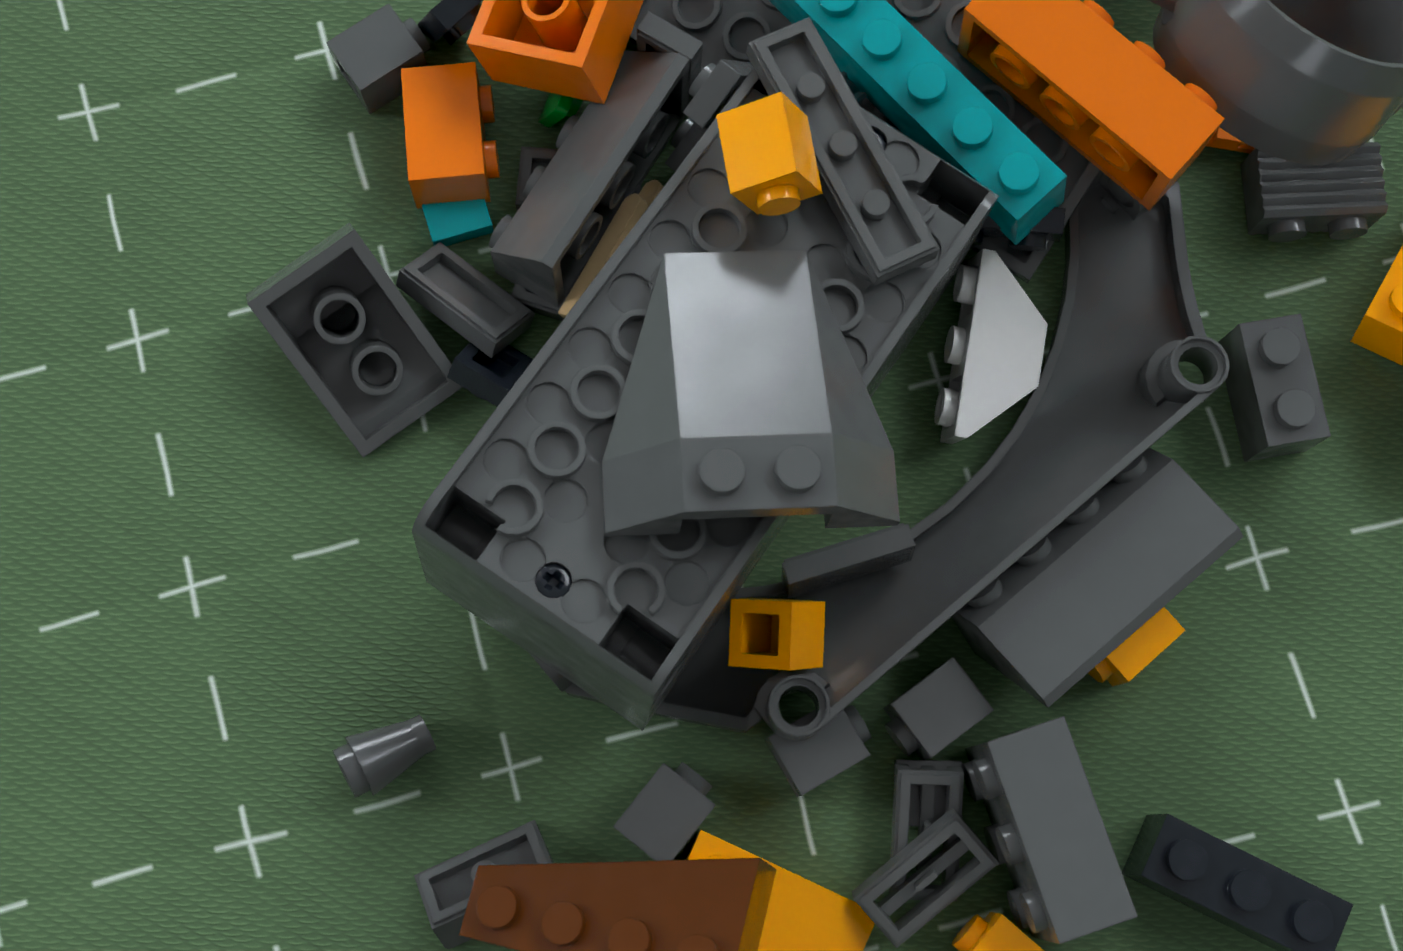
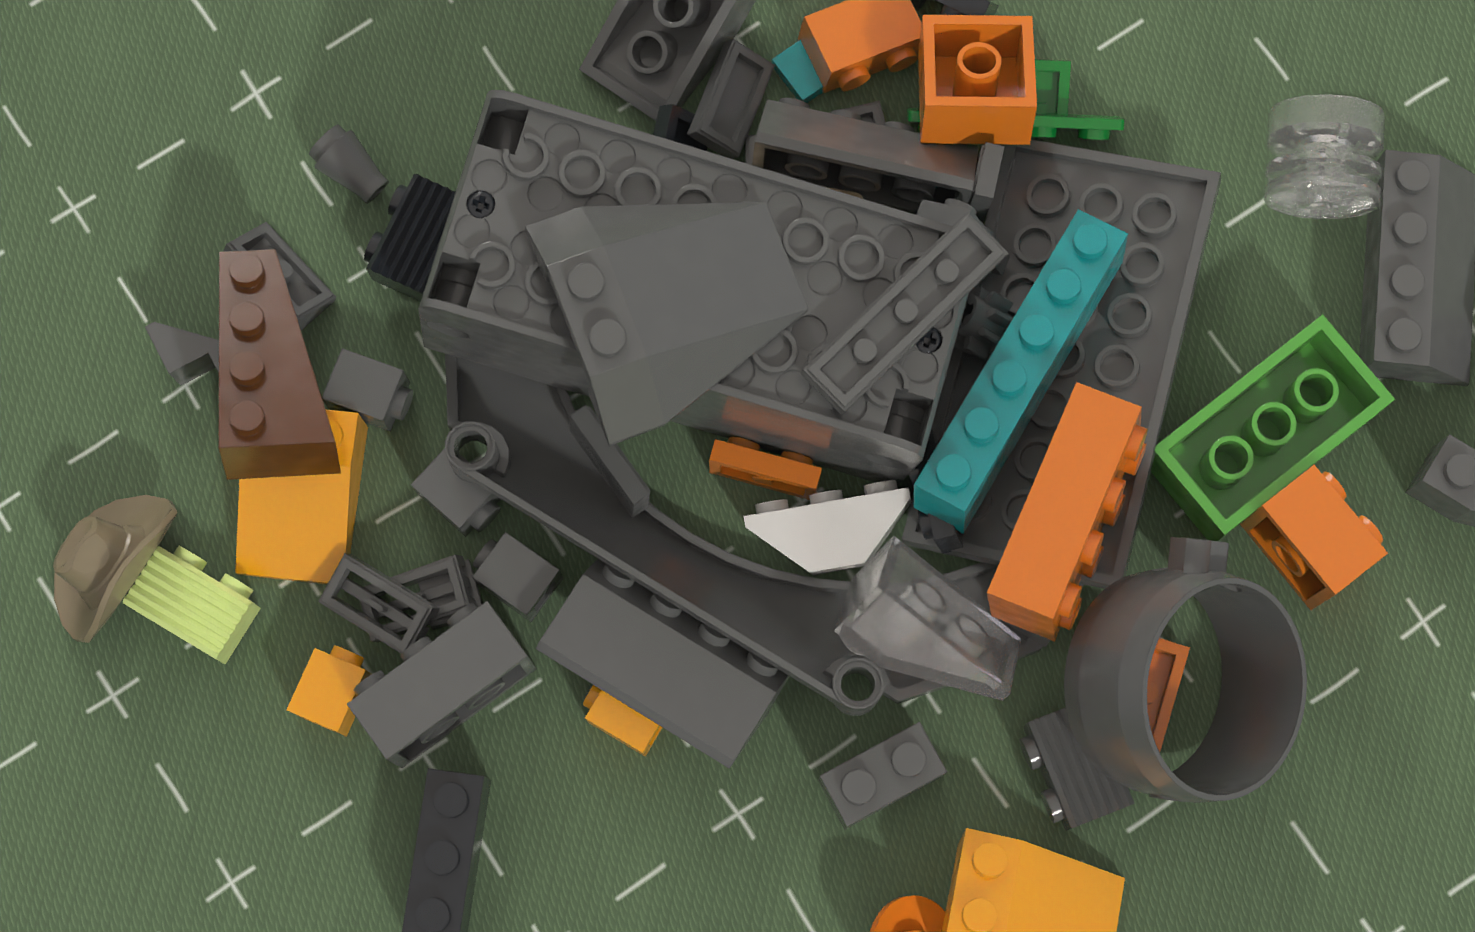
camera: 80 degrees right, 0 degrees up
light orange brick [716,92,823,216] -> none
light orange brick [728,598,825,671] -> none
none -> black brick [364,174,456,302]
none -> orange plate [709,437,822,500]
none -> clear slope [834,535,1022,701]

